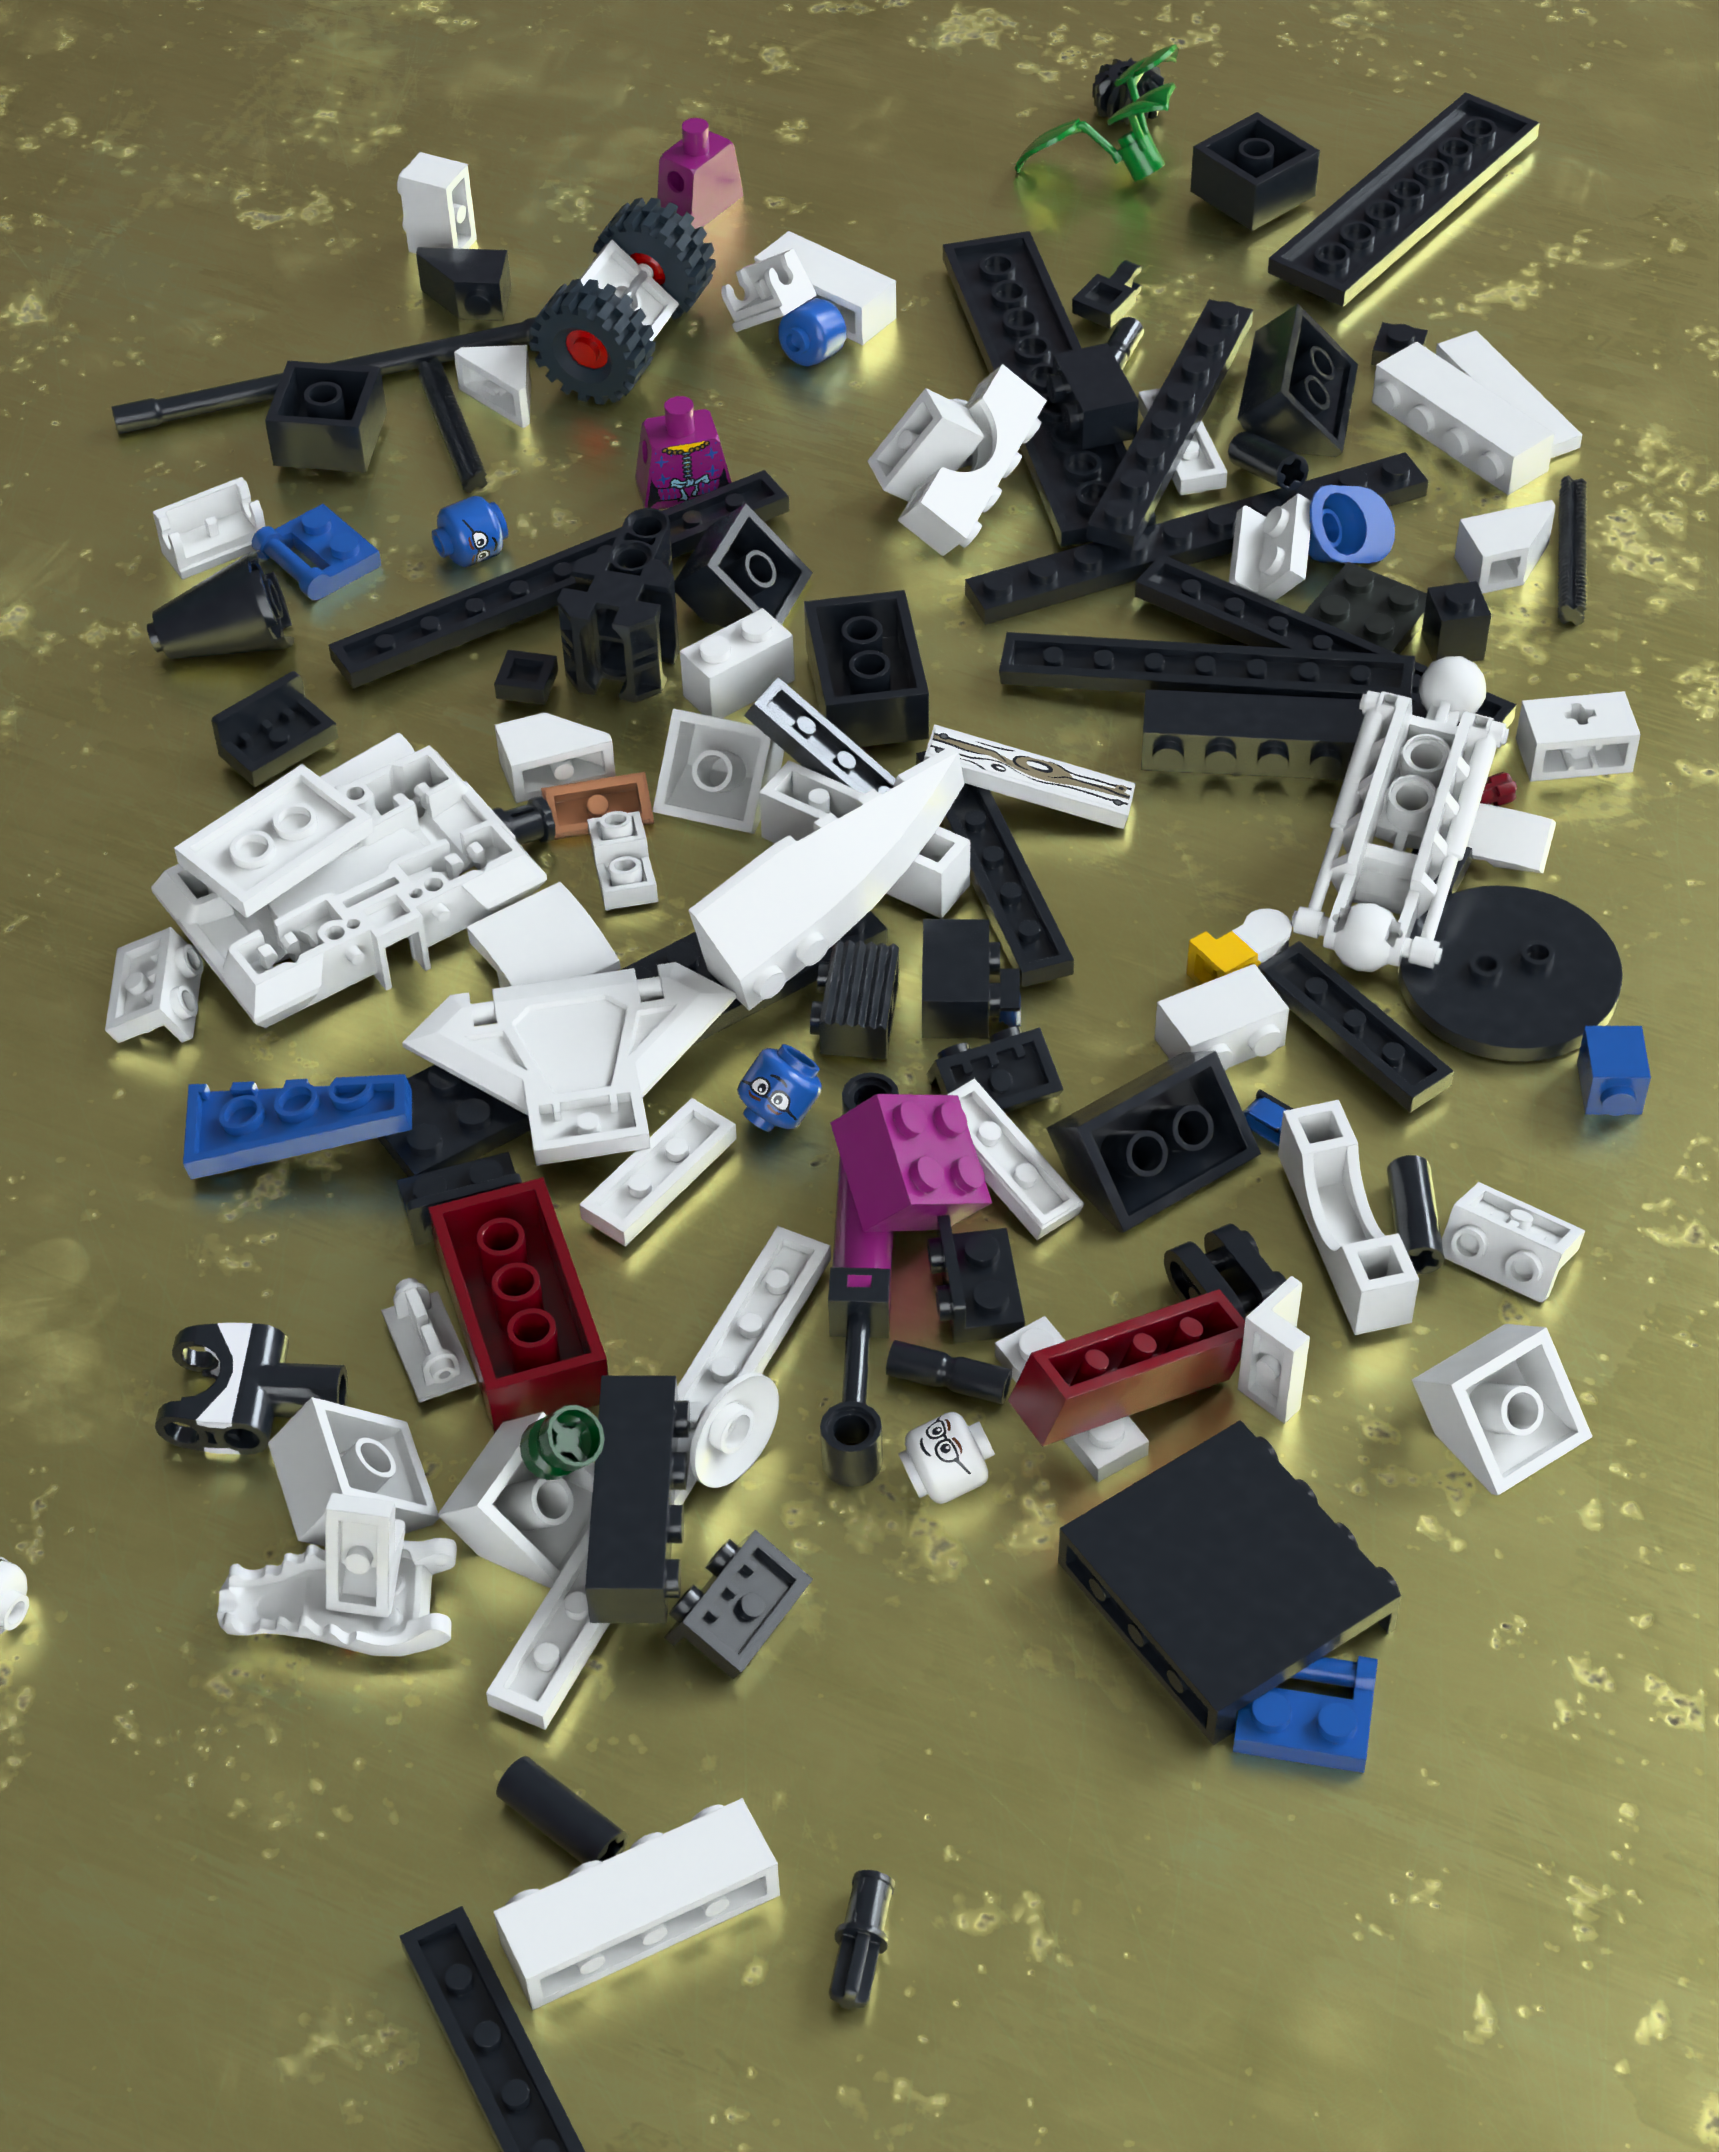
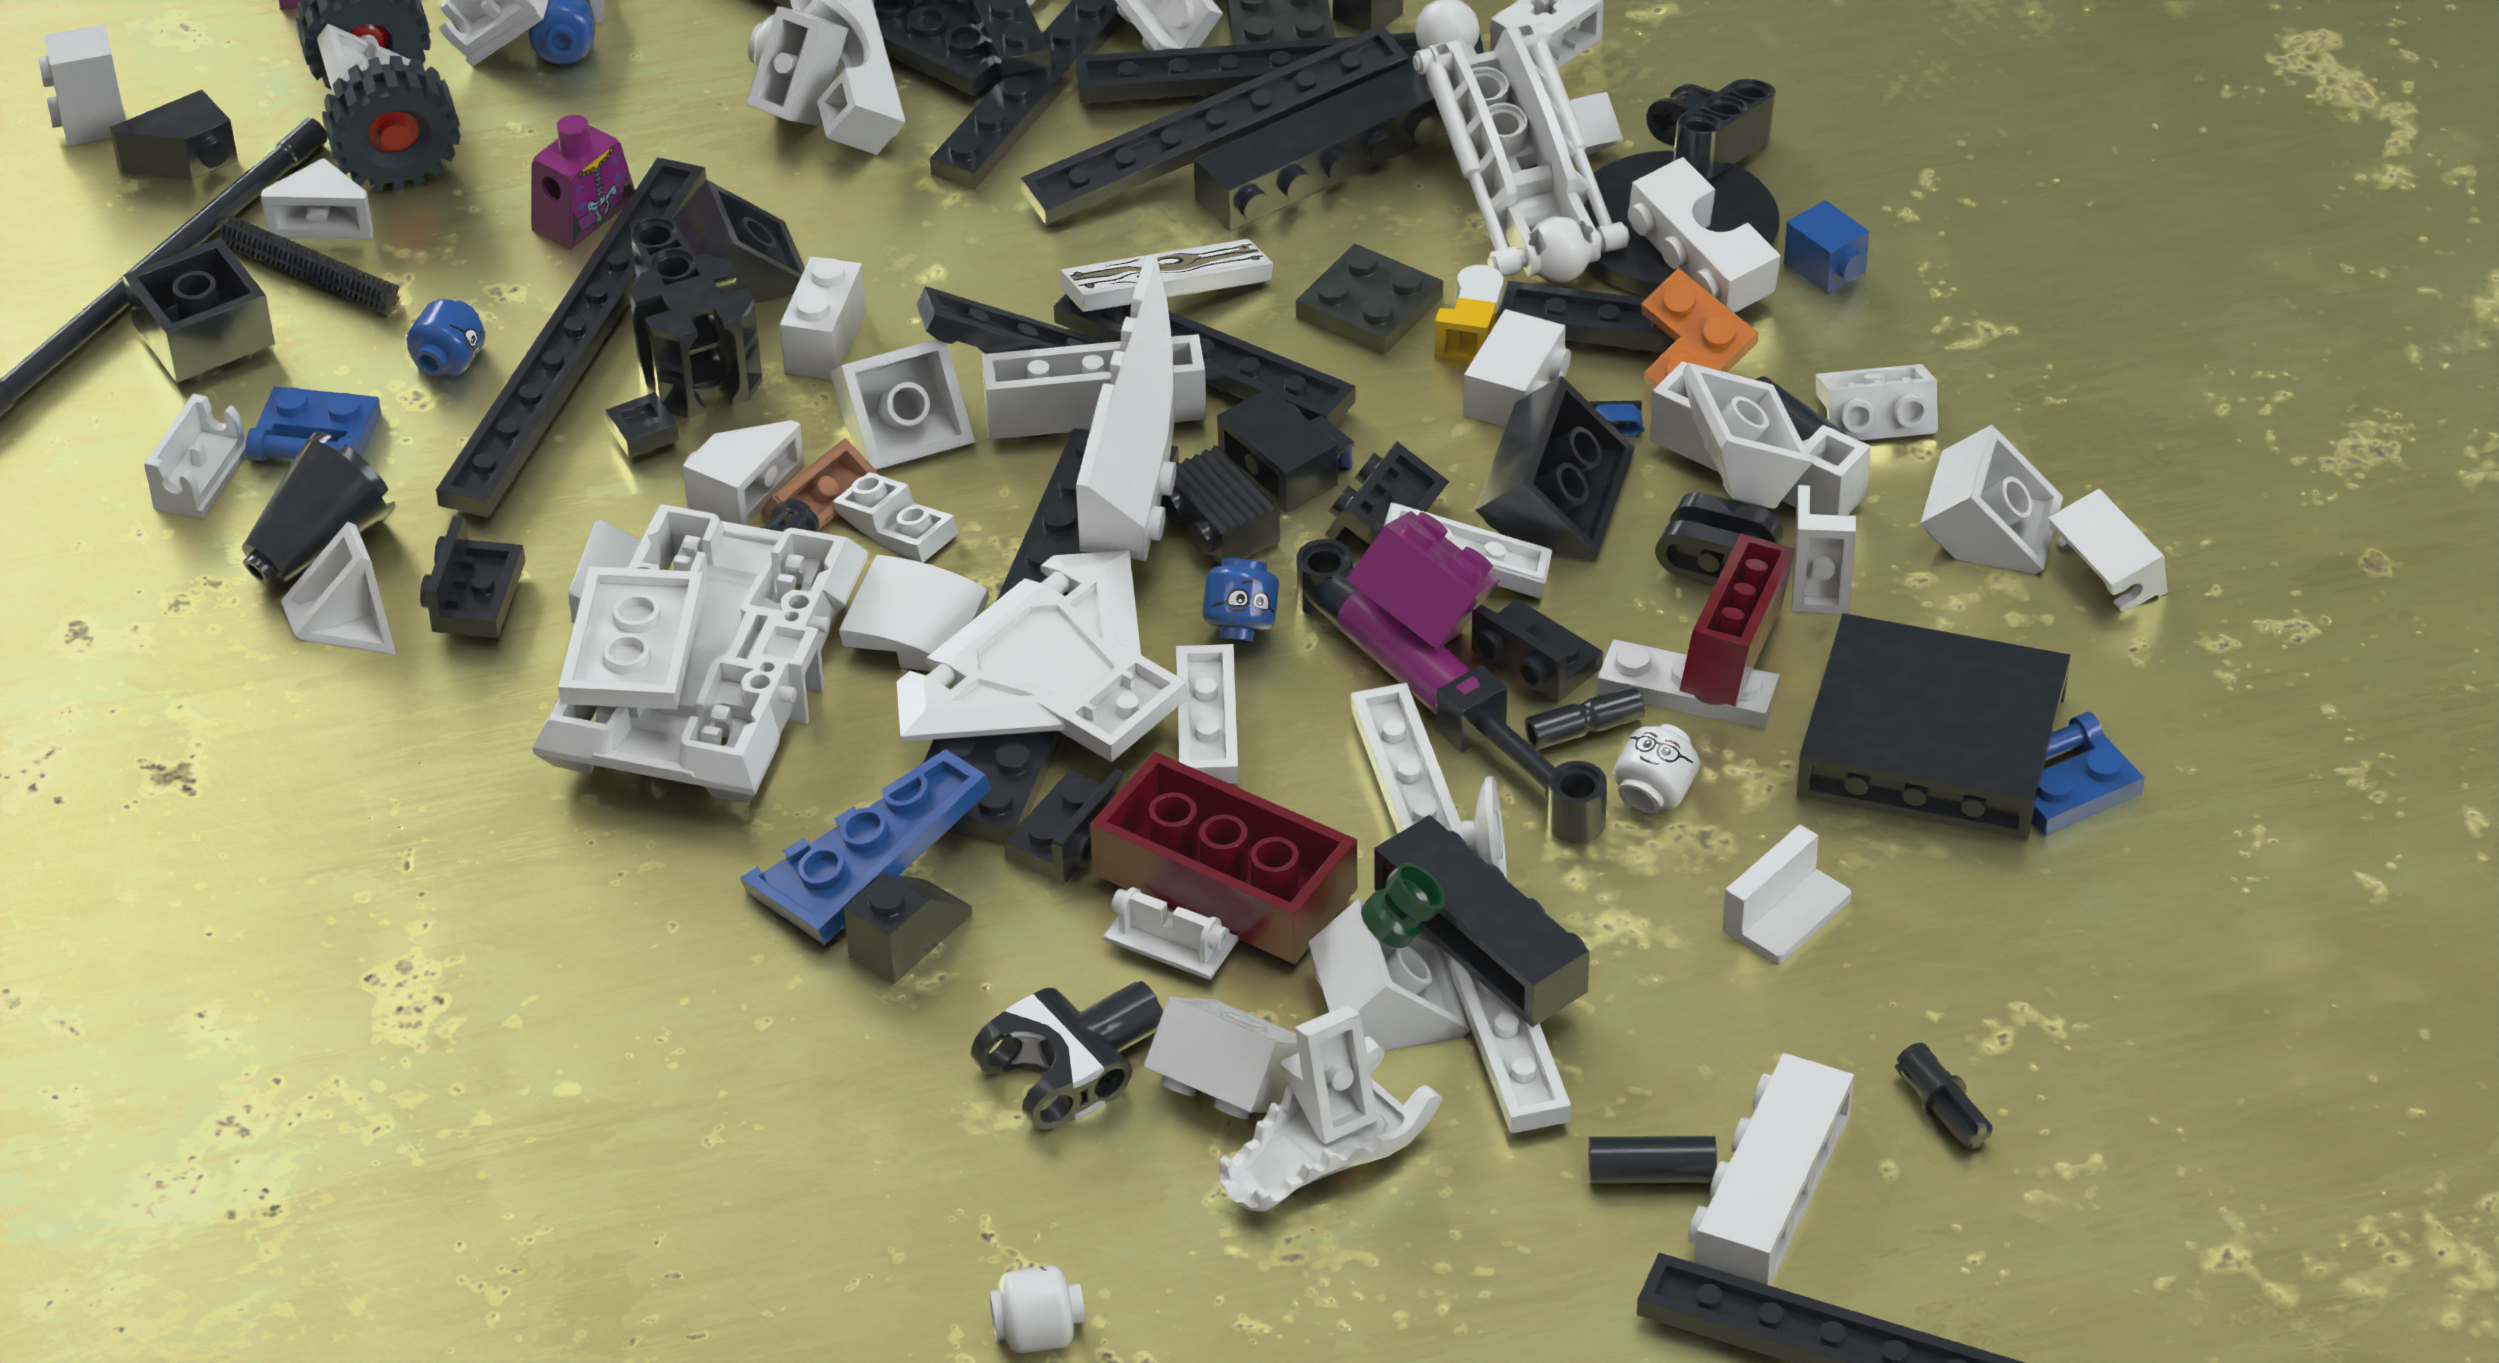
camera: 40 degrees left, 5 degrees down
white bracket [105,927,203,1043] -> none
bracket [664,1530,813,1679] -> none
black brick [804,590,929,747] -> none
none -> white slope [281,522,396,655]
none -> black slope [844,873,972,984]
none -> pearl dark grey plate [1296,243,1443,355]
none -> white arch [1628,157,1781,313]
none -> orange plate [1641,268,1758,389]
none -> black piece [1646,79,1775,180]
none -> white slope [1682,363,1813,509]
none -> white panel [1722,824,1851,964]
none -> white hinge [2048,488,2168,611]

